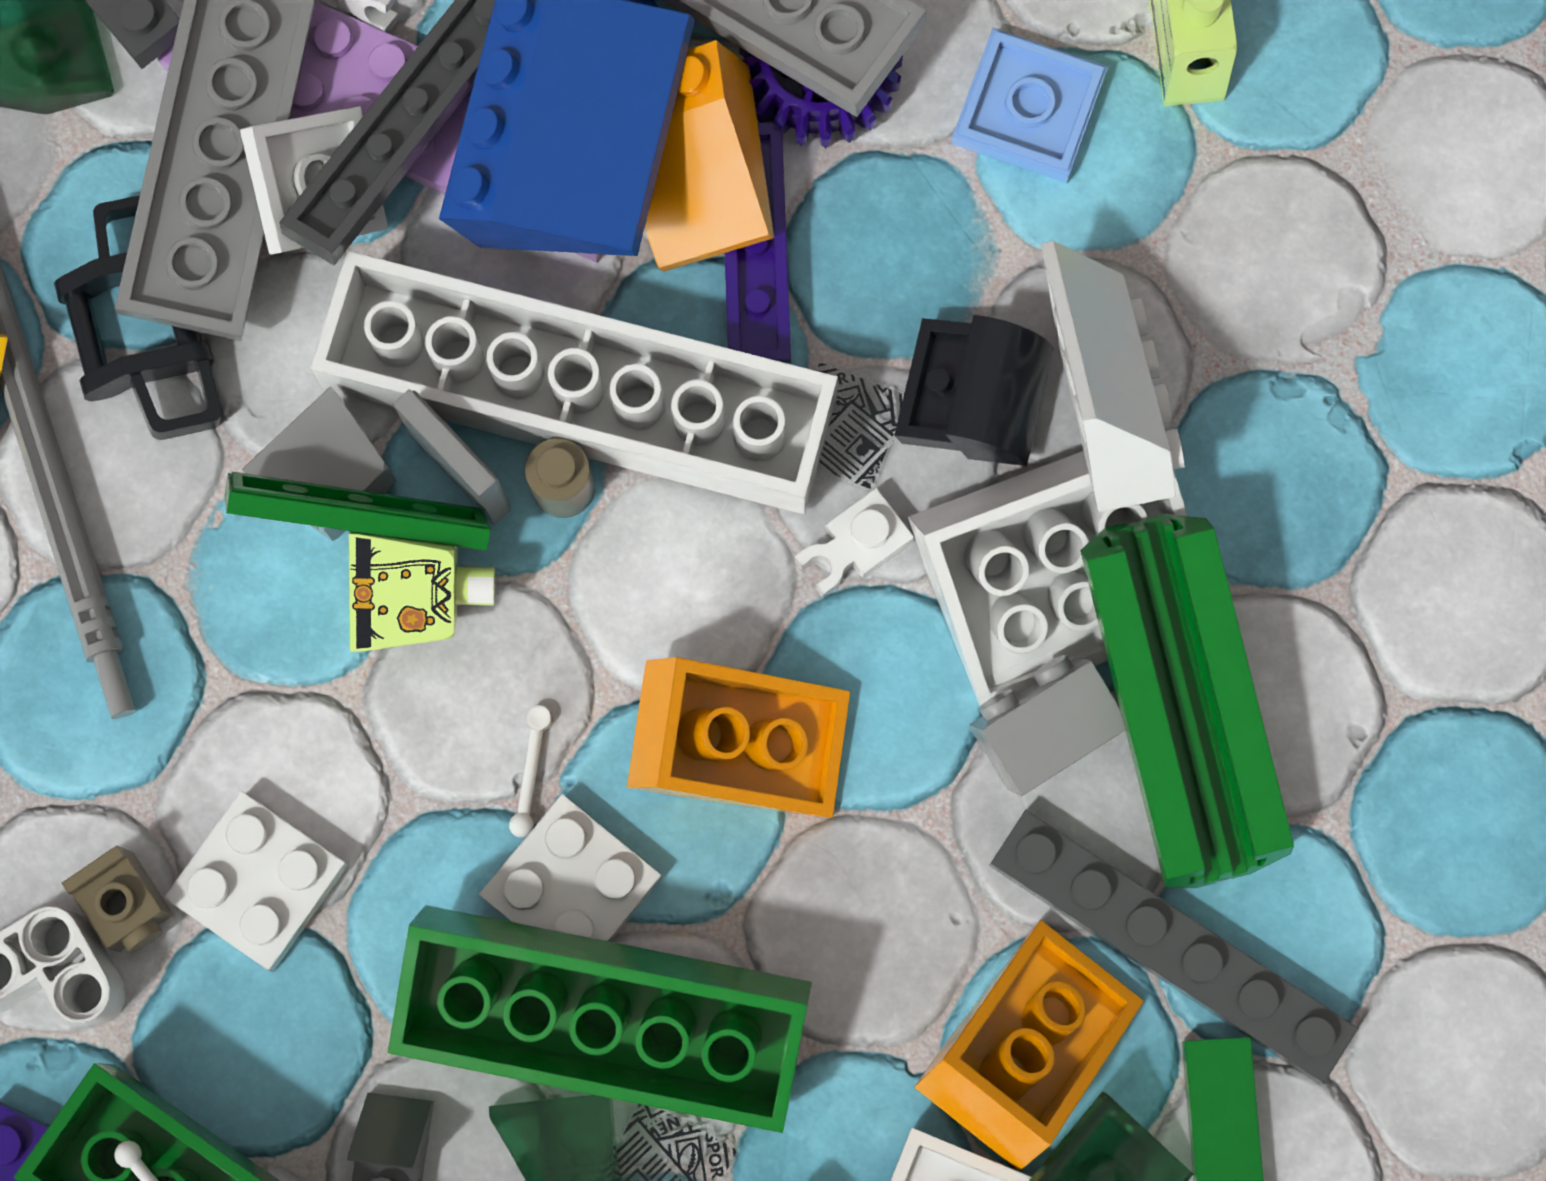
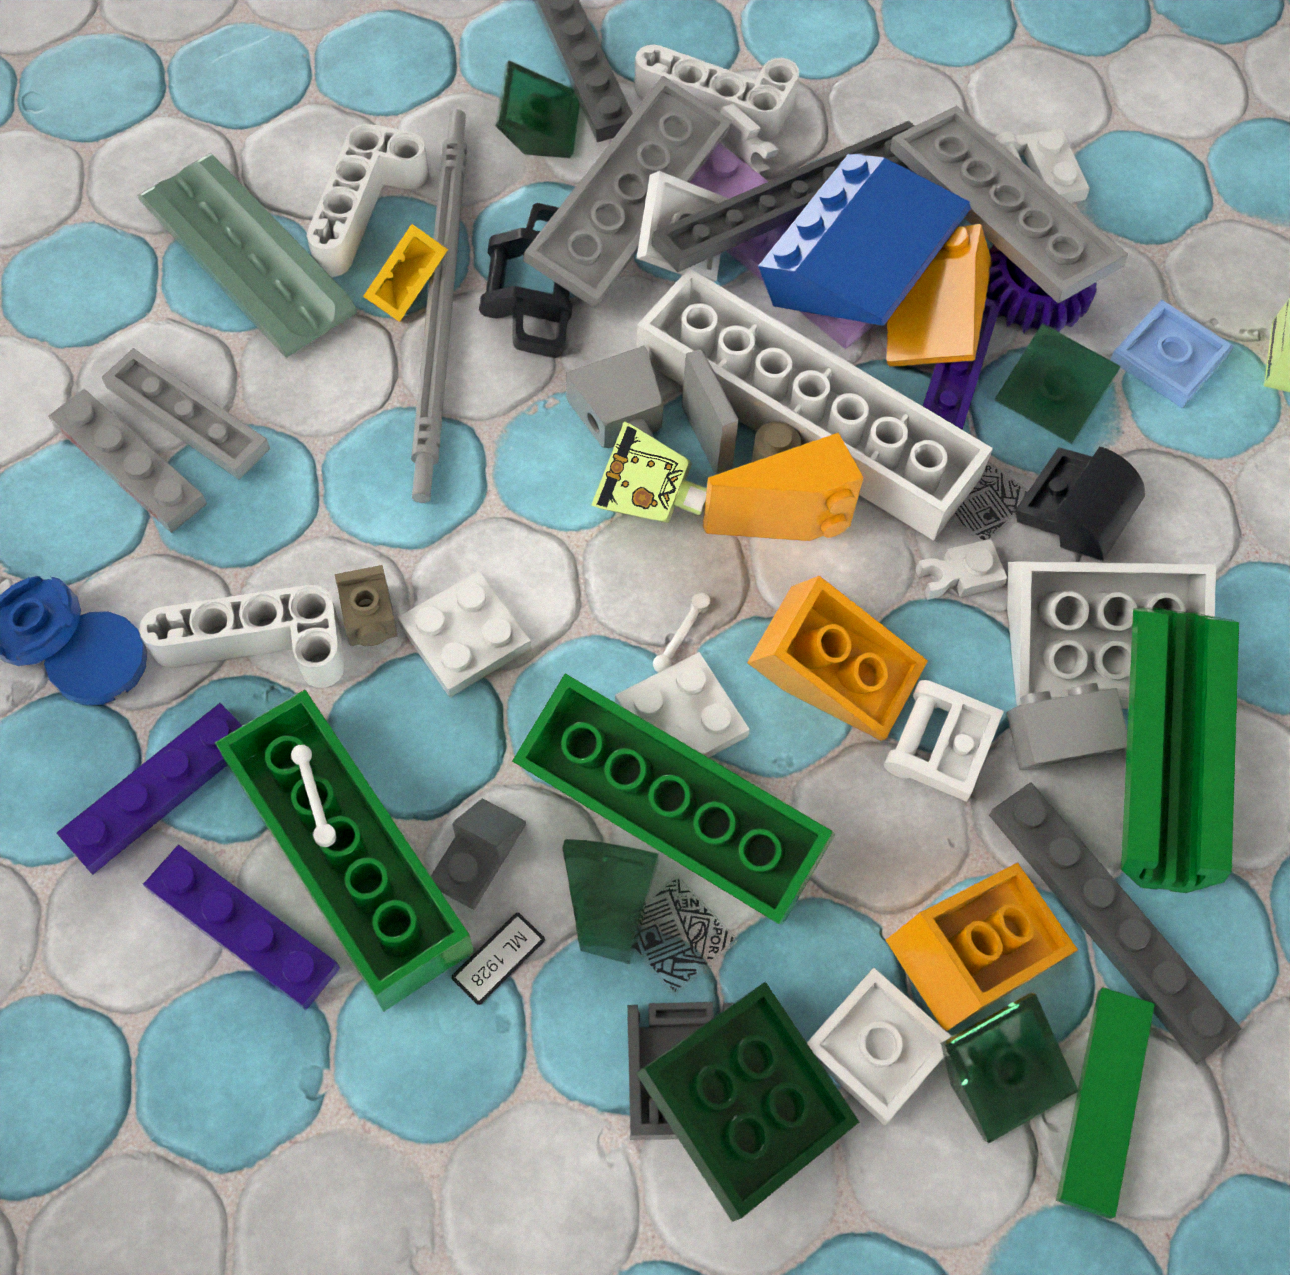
camera: 15 degrees right, 15 degrees down
green tile [224,471,491,551] -> none
white slope [1041,241,1185,513] -> none
none -> light orange slope [703,432,864,541]
none -> white plate [884,680,1004,802]
none -> clear green slope [995,323,1121,444]

